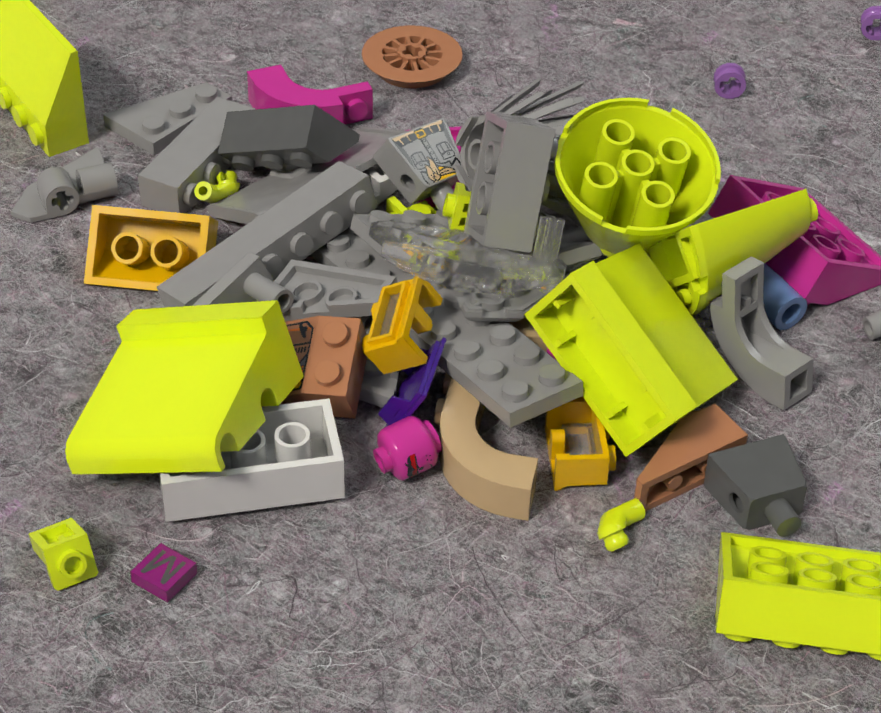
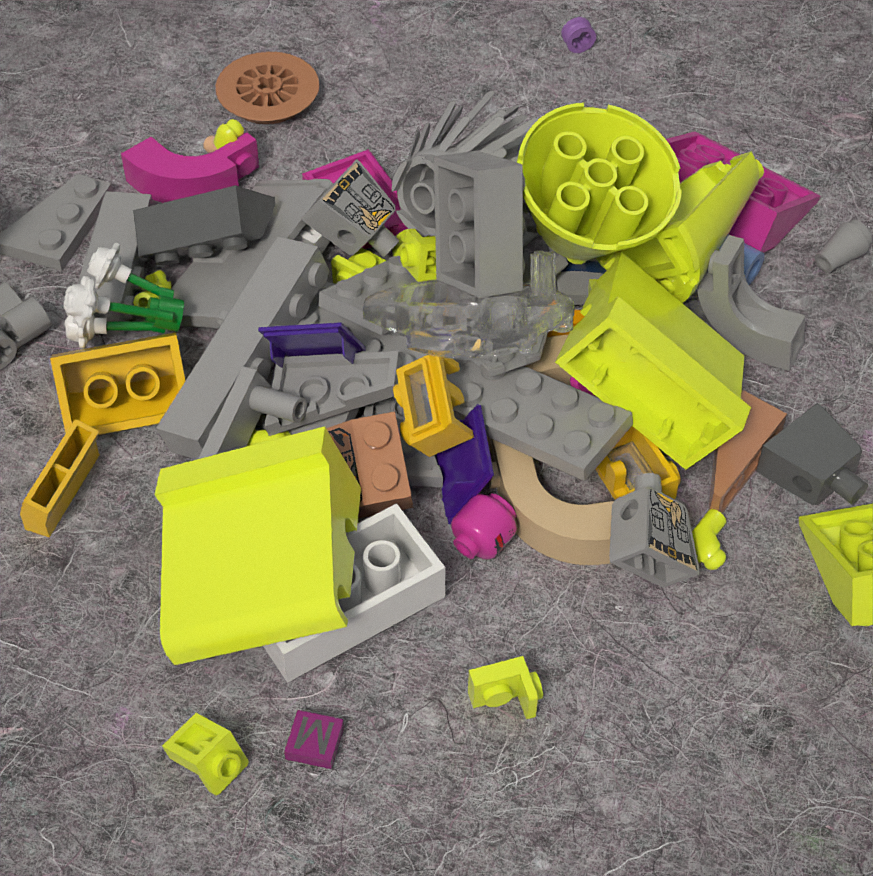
camera: 20 degrees left, 10 degrees up
none -> yellow piece [20,419,100,538]
none -> plant [64,242,184,349]
none -> neon yellow arm [204,119,244,153]
none -> dark purple piece [258,322,366,368]
none -> neon yellow bracket [468,656,543,720]
none -> light grey torso [609,473,700,588]

